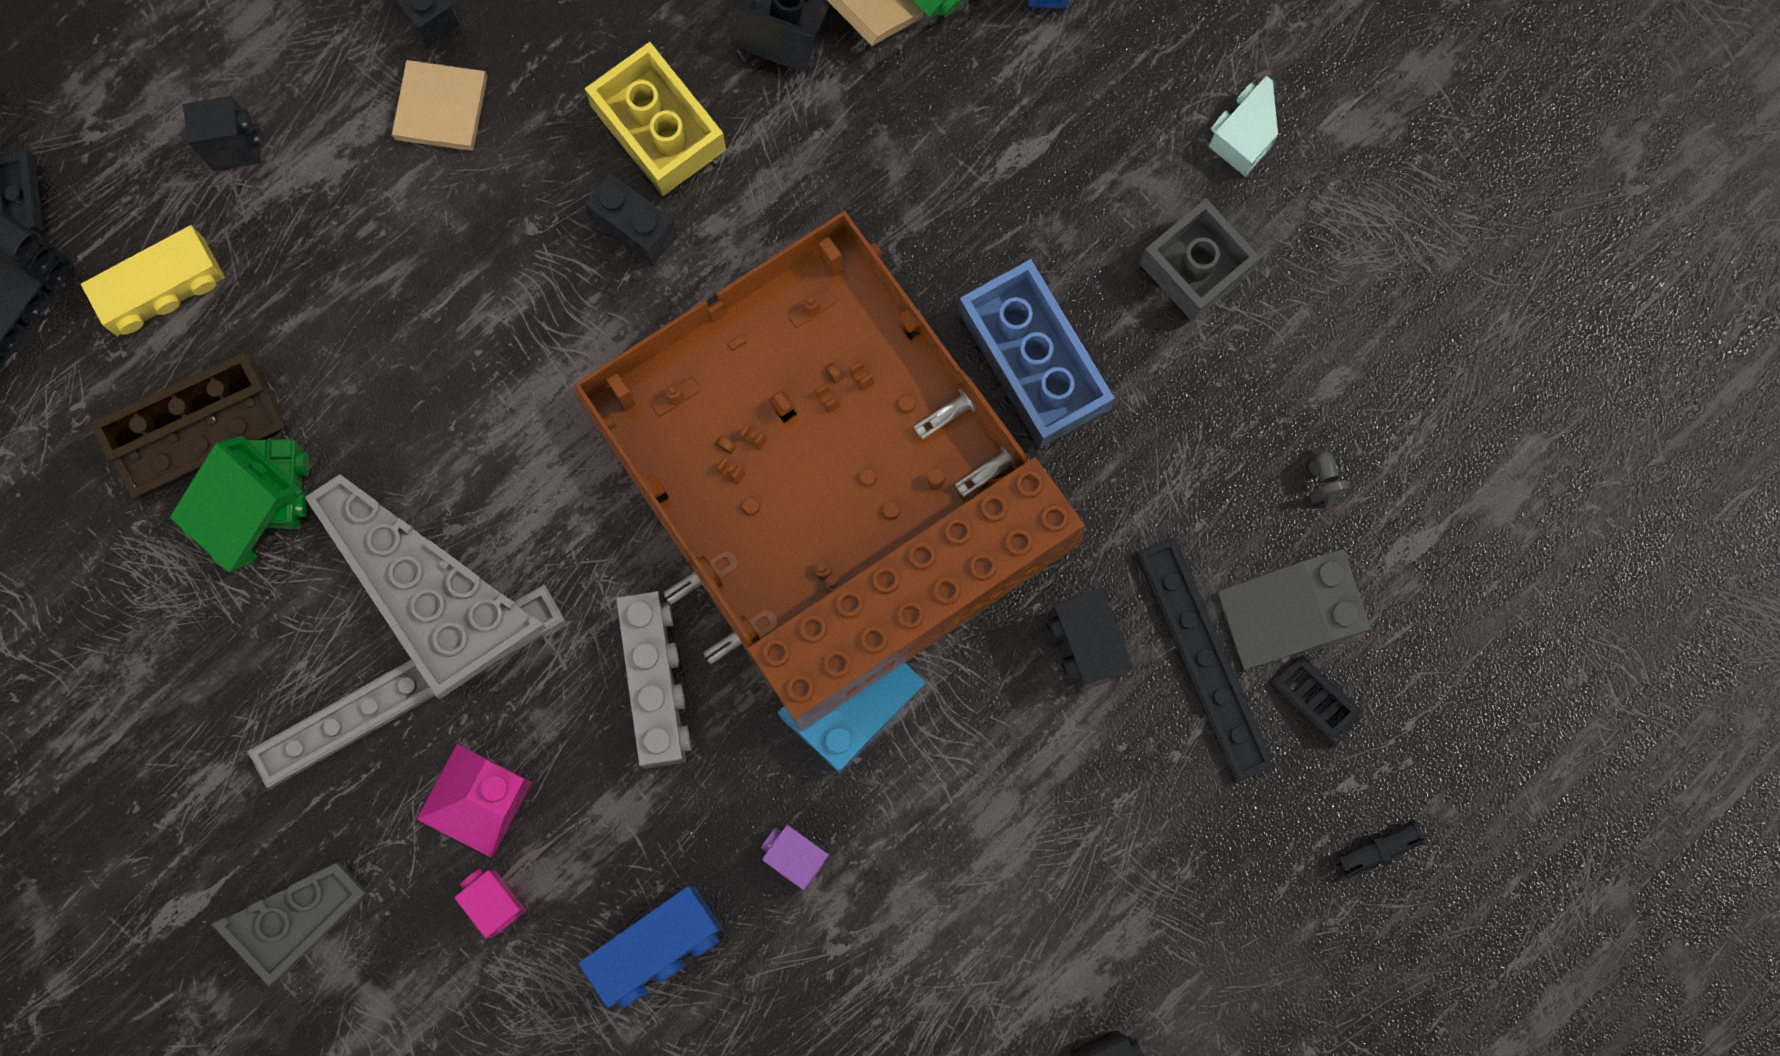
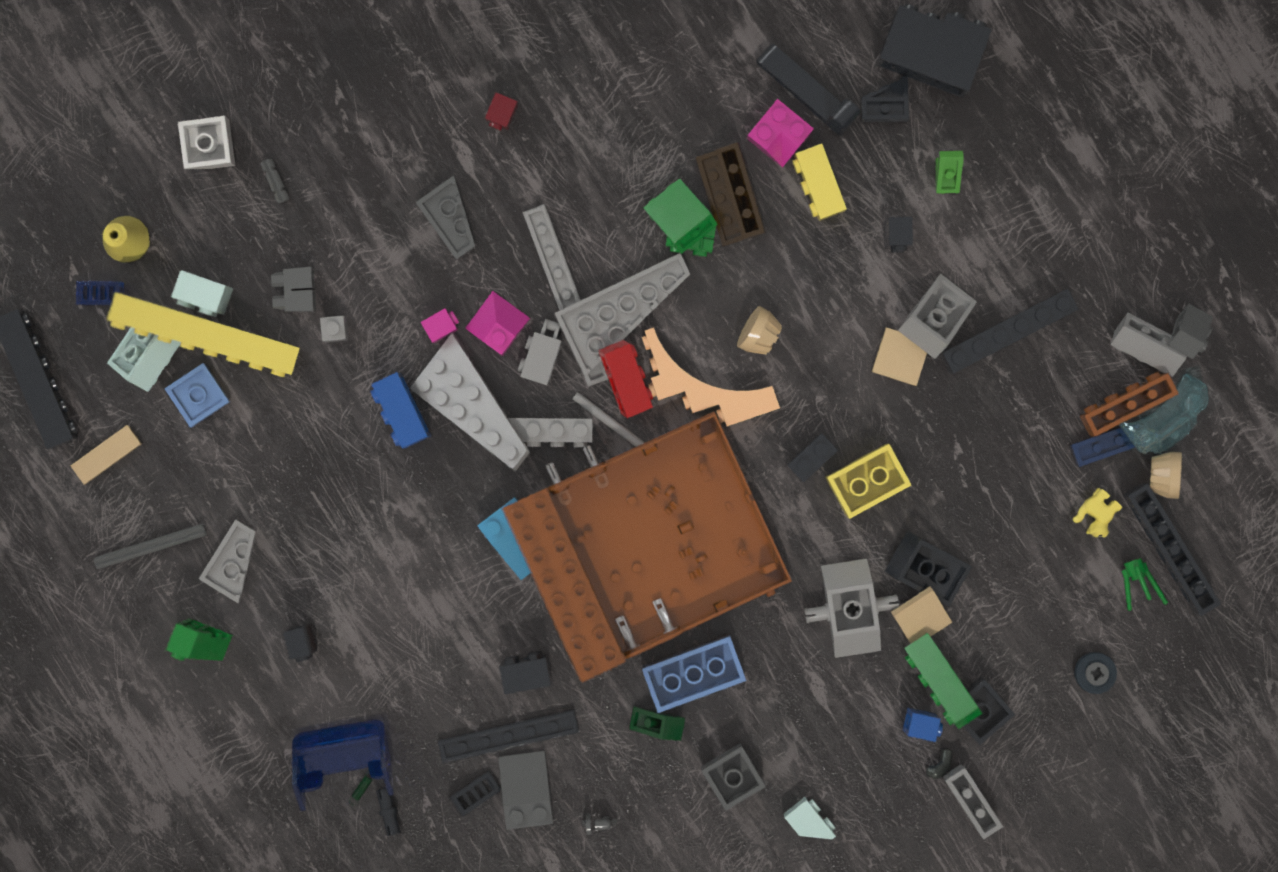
camera: 100 degrees right, 10 degrees up
medium lavender brick [761,825,829,890] -> none
none -> clear blue windscreen [292,720,394,811]
none -> dark green piece [349,771,375,805]
none -> light grey wing [410,333,530,471]
none -> dark red brick [485,92,518,131]
none -> light grey brick [518,319,562,386]
none -> light grey bar [573,392,646,455]
none -> red brick [598,340,653,418]
none -> dark green slope [629,707,685,741]
none -> light nougat arch [642,328,780,426]
none -> tan piece [737,306,782,355]
none -> dark pink slope [747,99,814,168]
none -> light grey slope [804,558,899,658]
none -> light grey slope [898,274,977,359]
none -> bright green slope [935,151,964,193]

